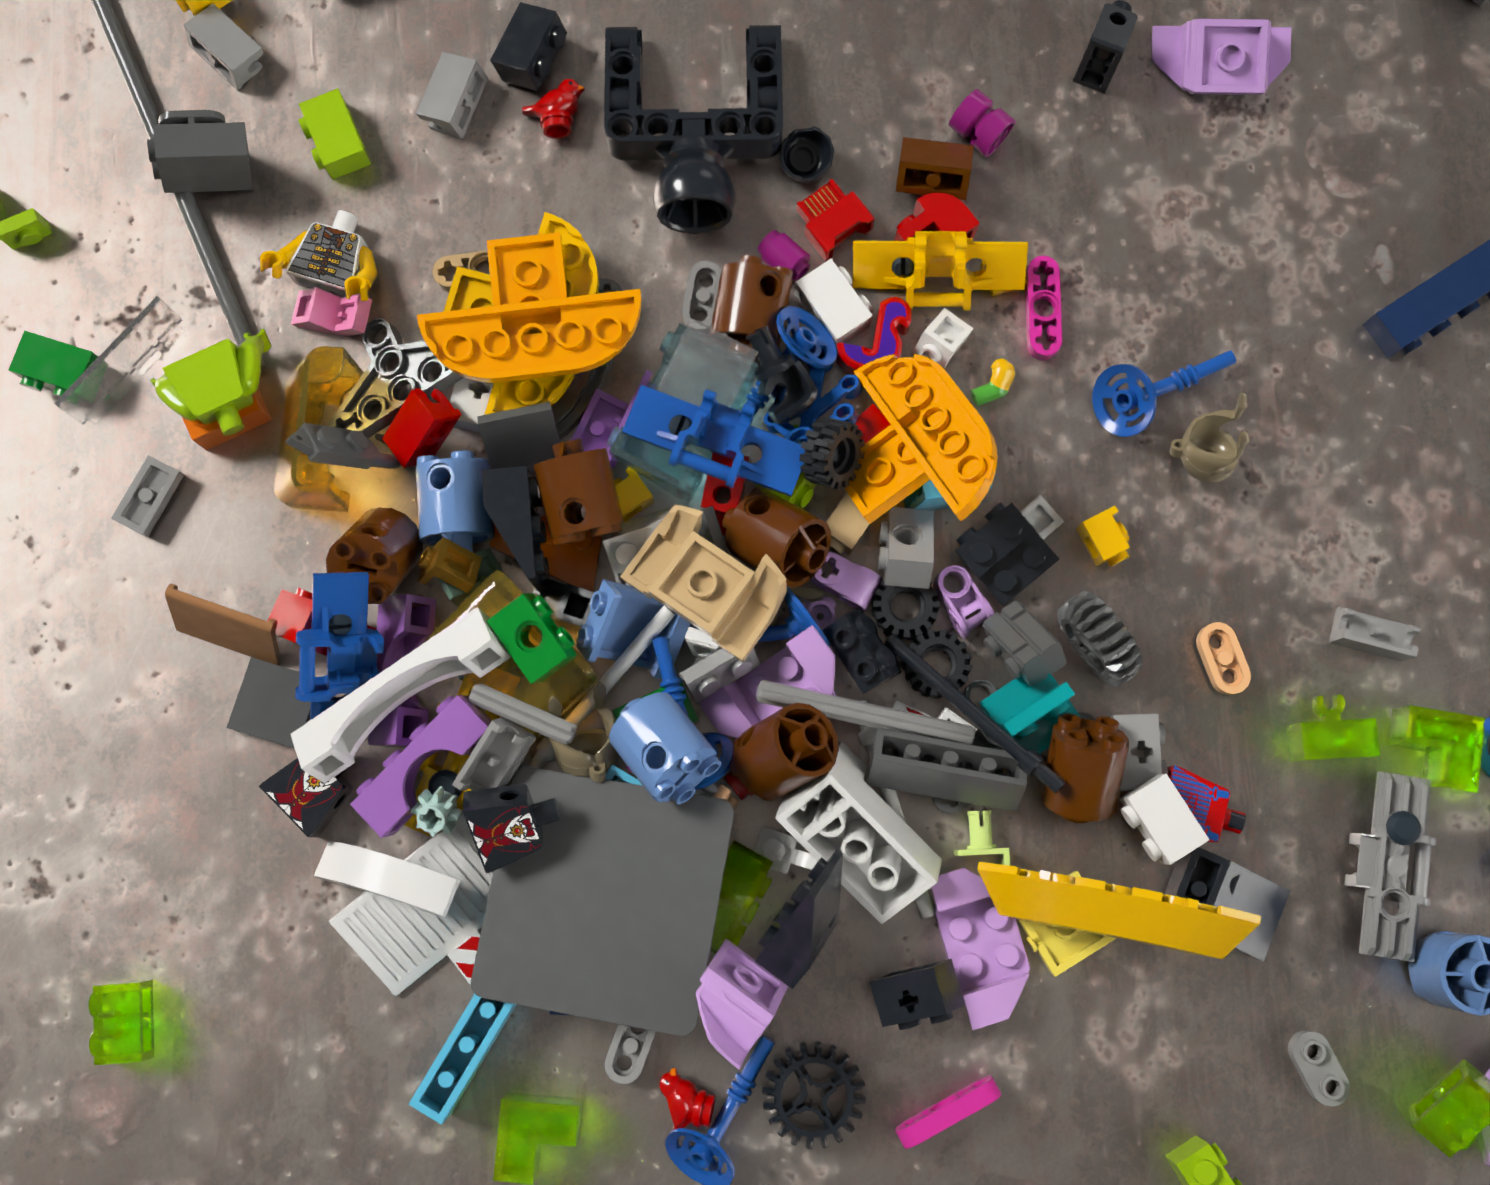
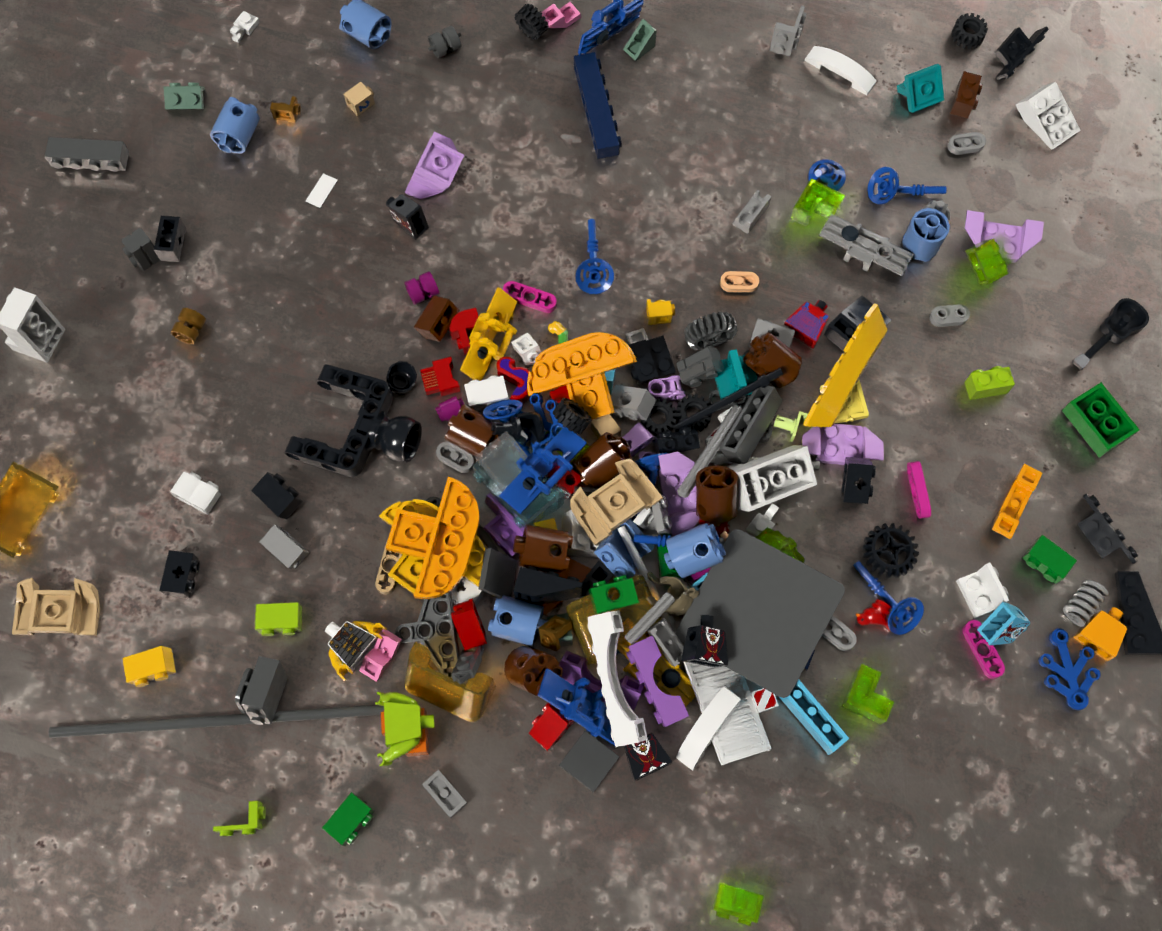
camera: 70 degrees left, 10 degrees down
clear windscreen [54,296,185,425] -> none
medium nougat piece [165,583,280,665] -> none
light grey hinge [183,3,263,91] -> none
light aqua gear [411,786,463,837] -> none
red animal [522,79,585,139] -> none
lavender piece [695,939,788,1069] -> none
black slope [755,849,843,989] -> none
white brick [1119,773,1209,865] -> none
dark tan hair [1169,392,1250,483] -> none
clear neon green brick [1286,694,1380,762] -> none

